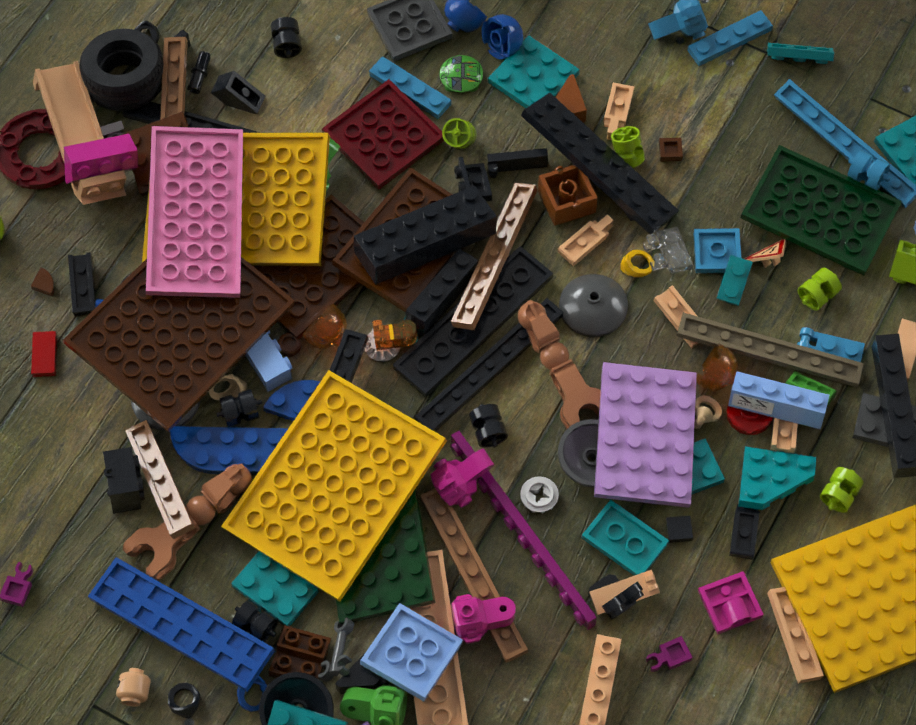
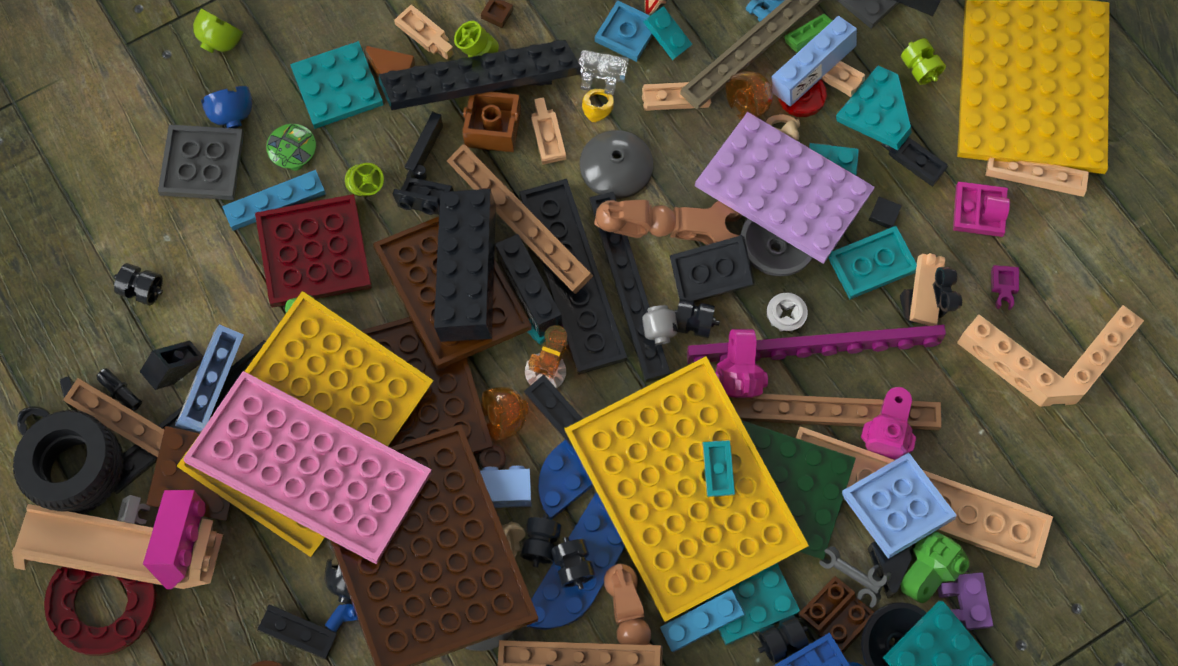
camera: 65 degrees left, 5 degrees up
blue cylinder [481,14,523,59] -> none
none -> light blue brick [175,324,244,433]
none -> black wheel [551,537,596,590]
none -> light grey head [642,305,678,345]
none -> dark azure plate [660,590,746,652]
none -> black plate [669,235,756,302]
none -> teal plate [702,440,735,497]

